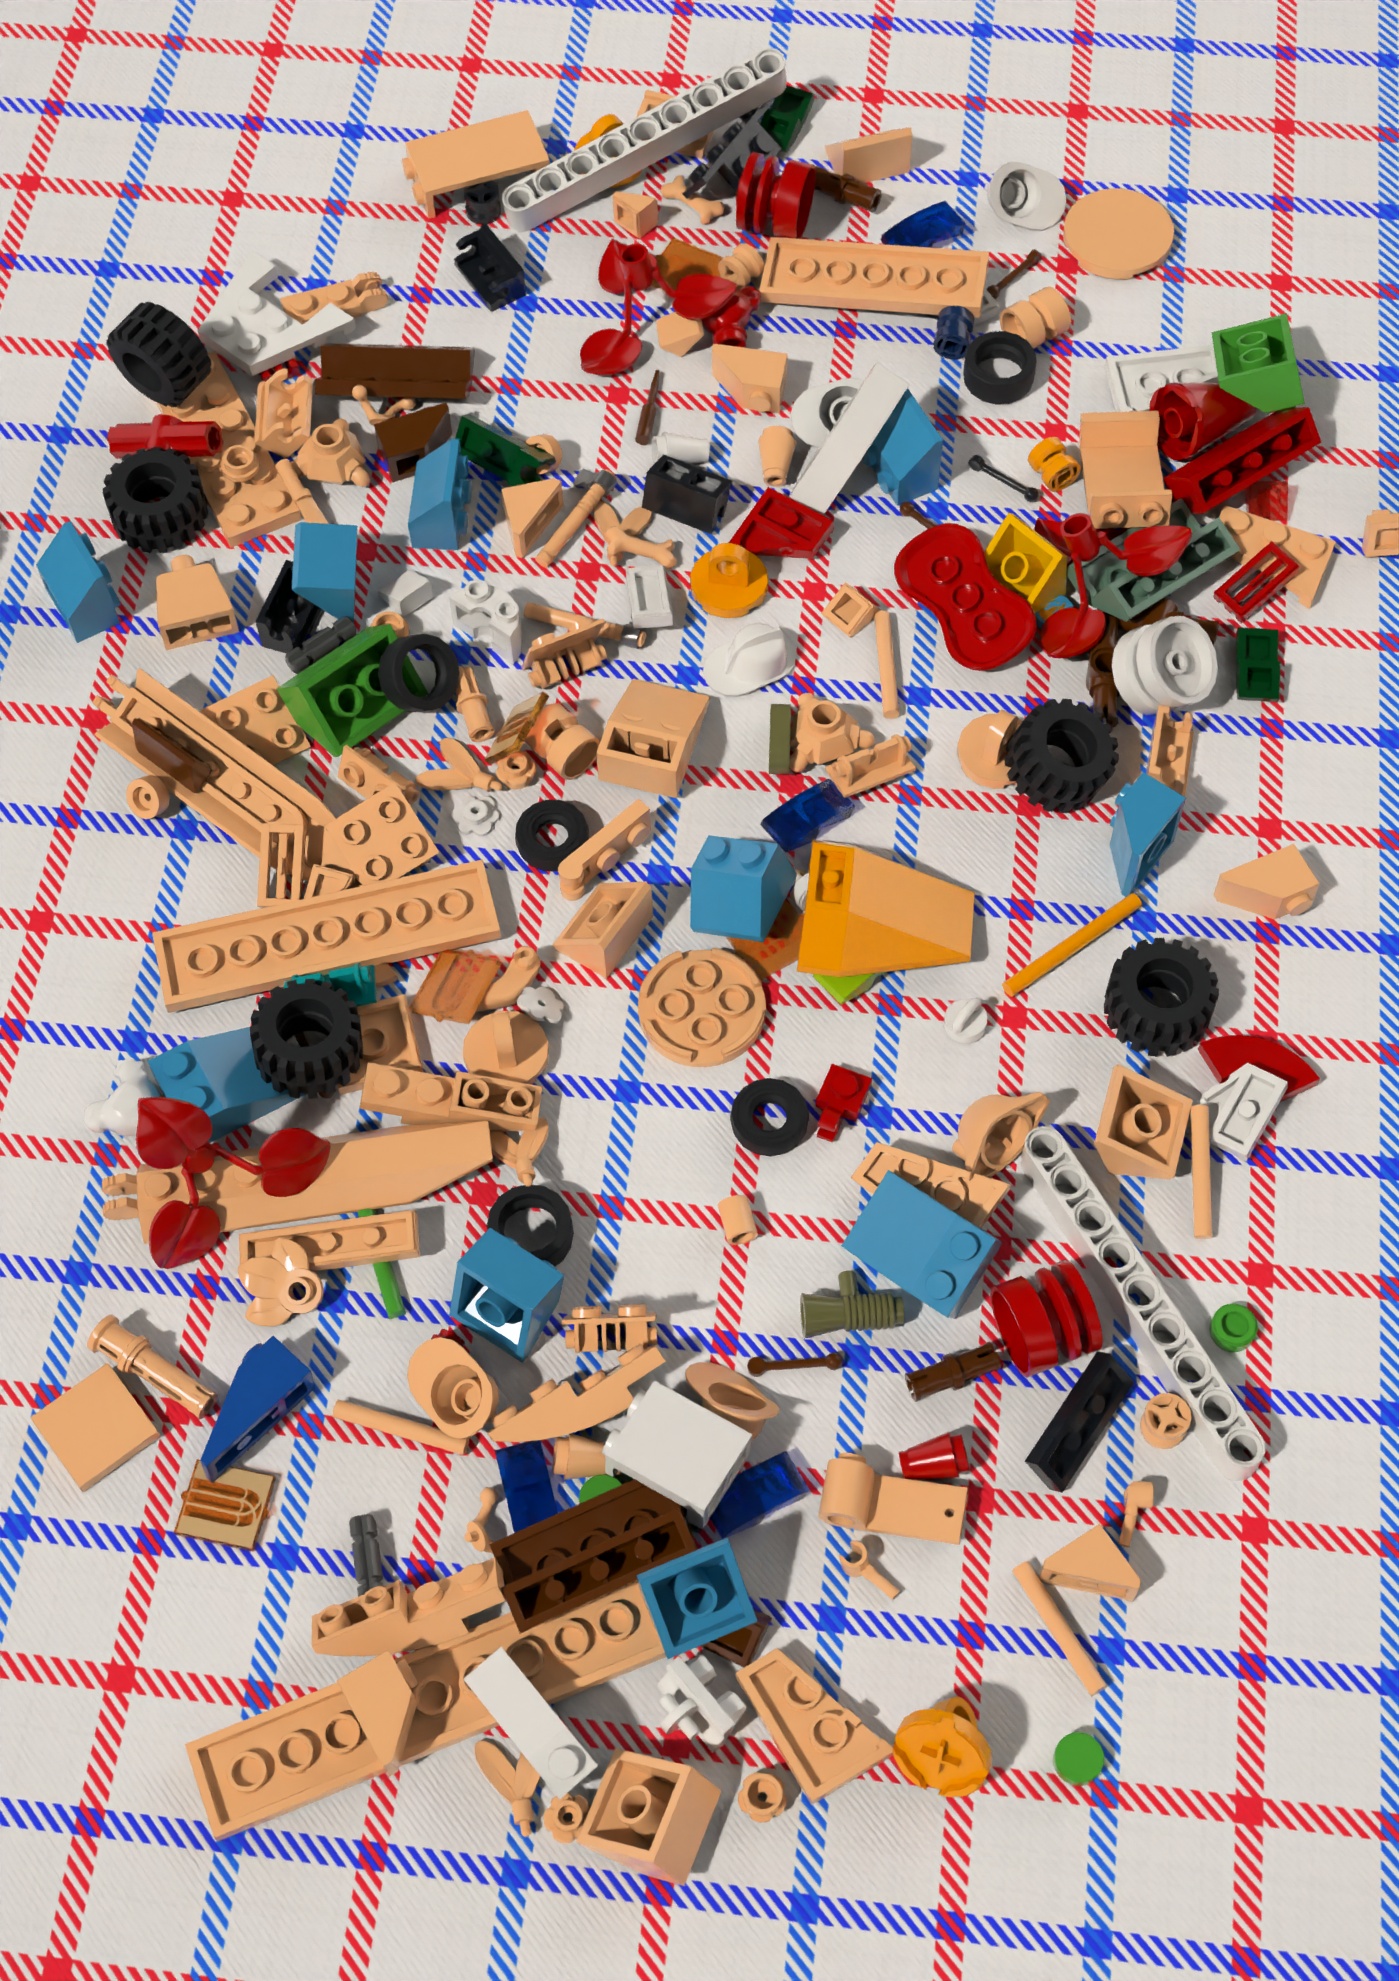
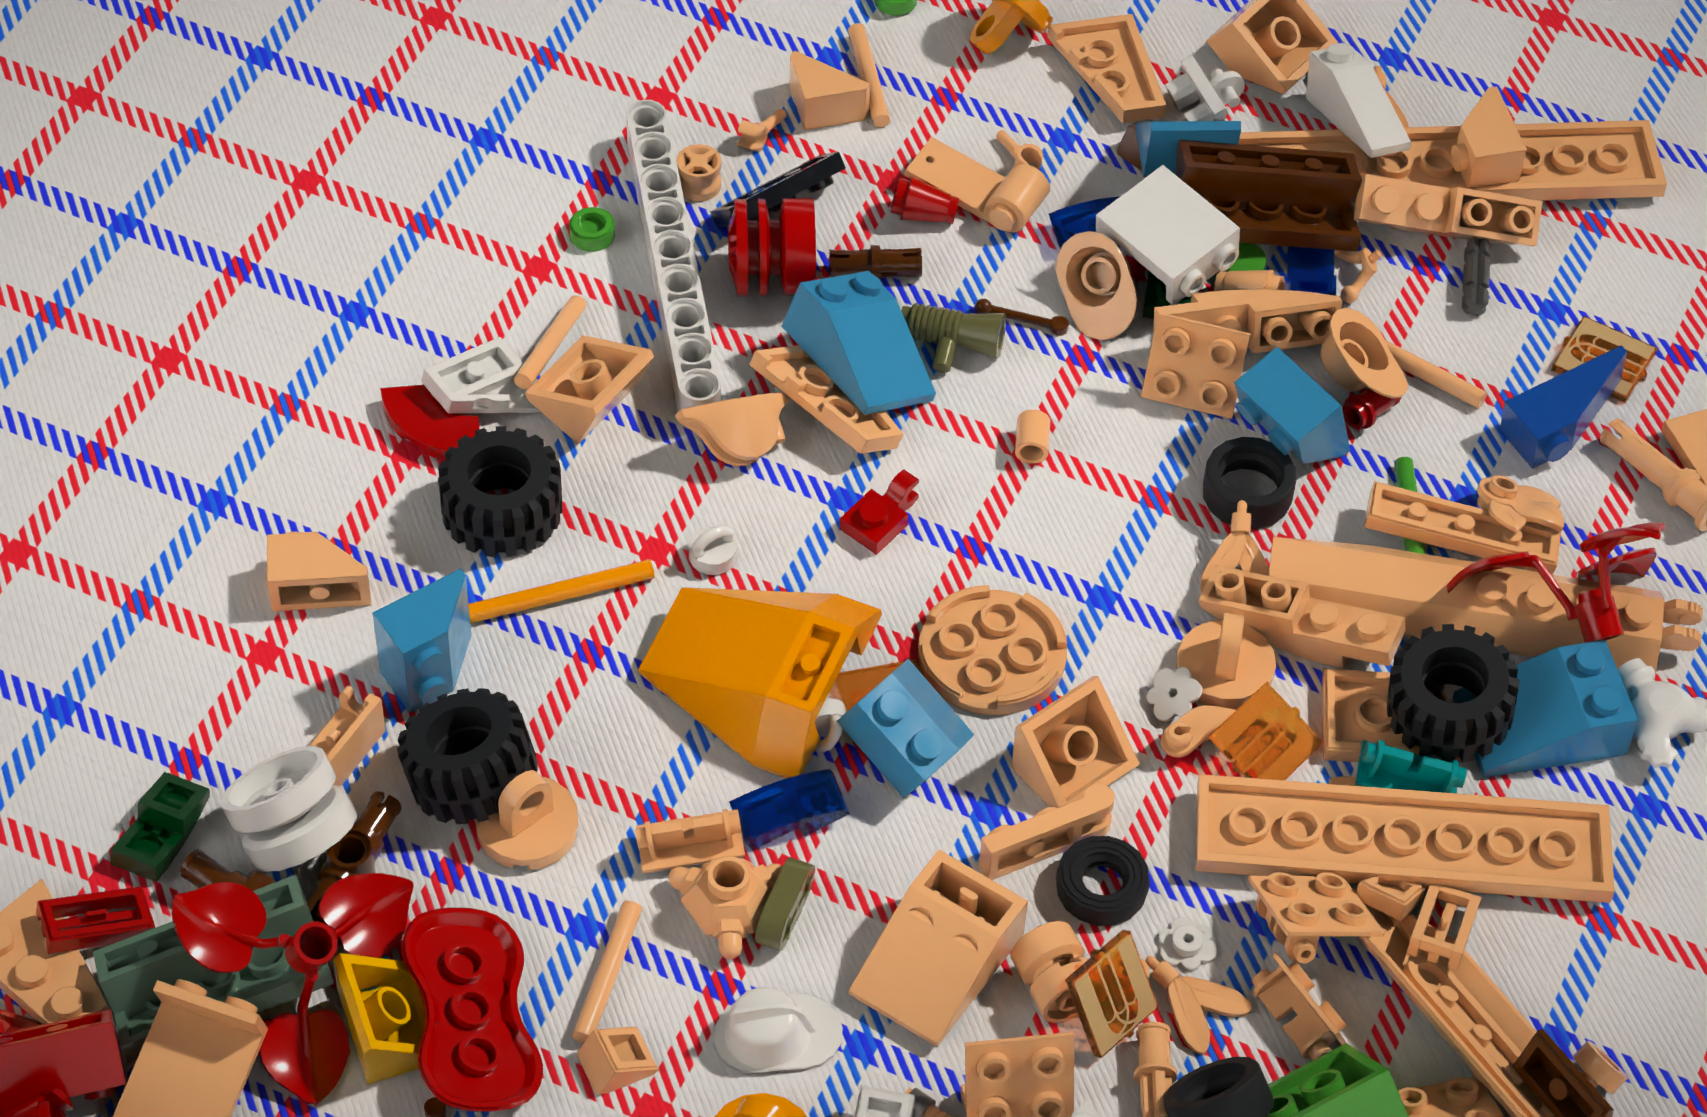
camera: 165 degrees left, 10 degrees down
black tyre [730,1078,809,1157] -> none
light nougat plate [738,1772,787,1823] -> none

